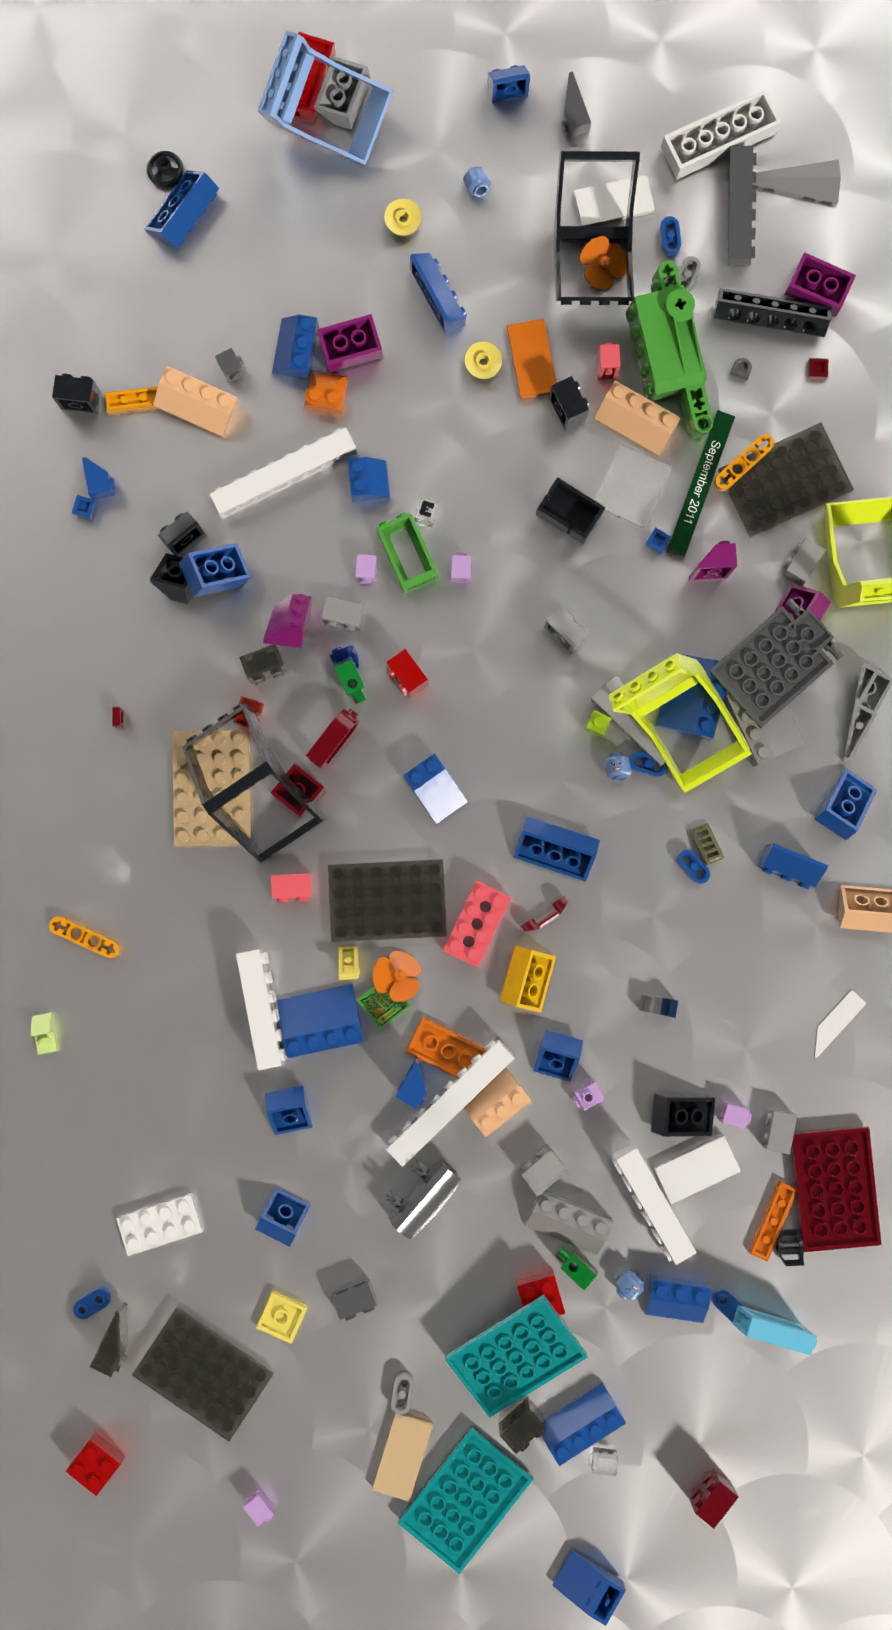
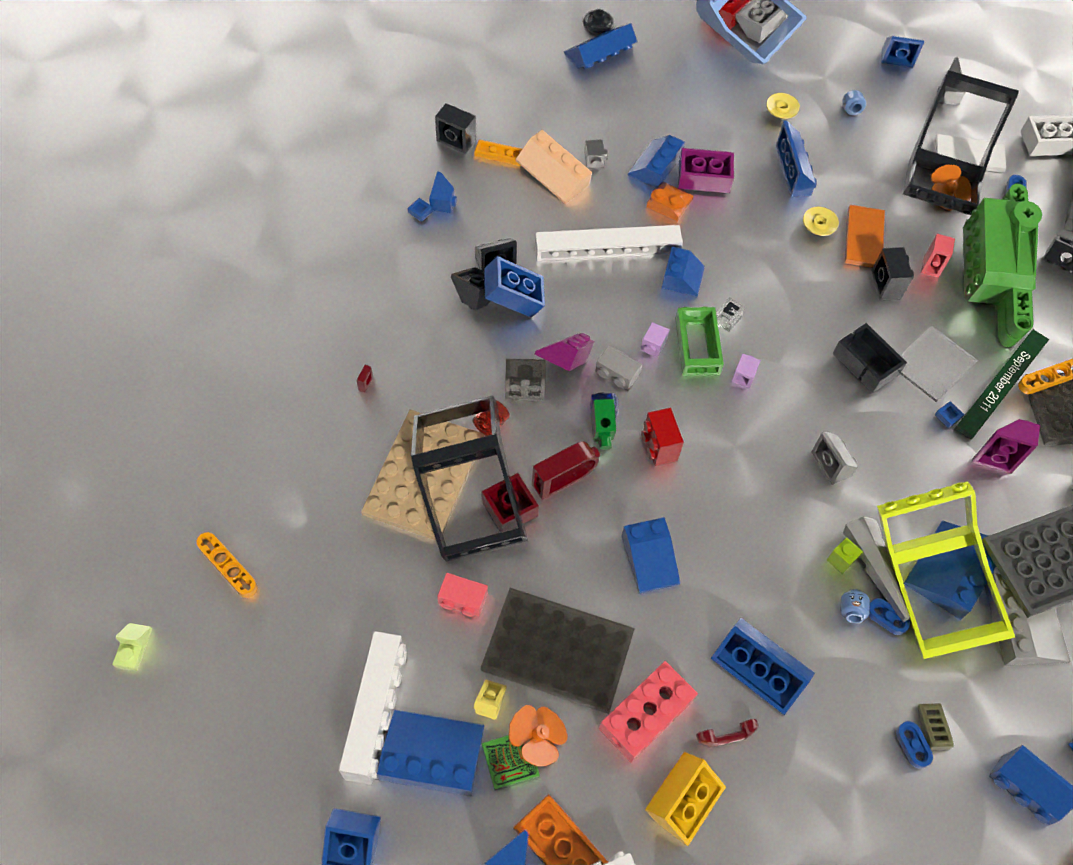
camera: 20 degrees right, 25 degrees down
light nougat slope [594,380,680,457] -> none
flat silver tile [730,358,752,381] -> none

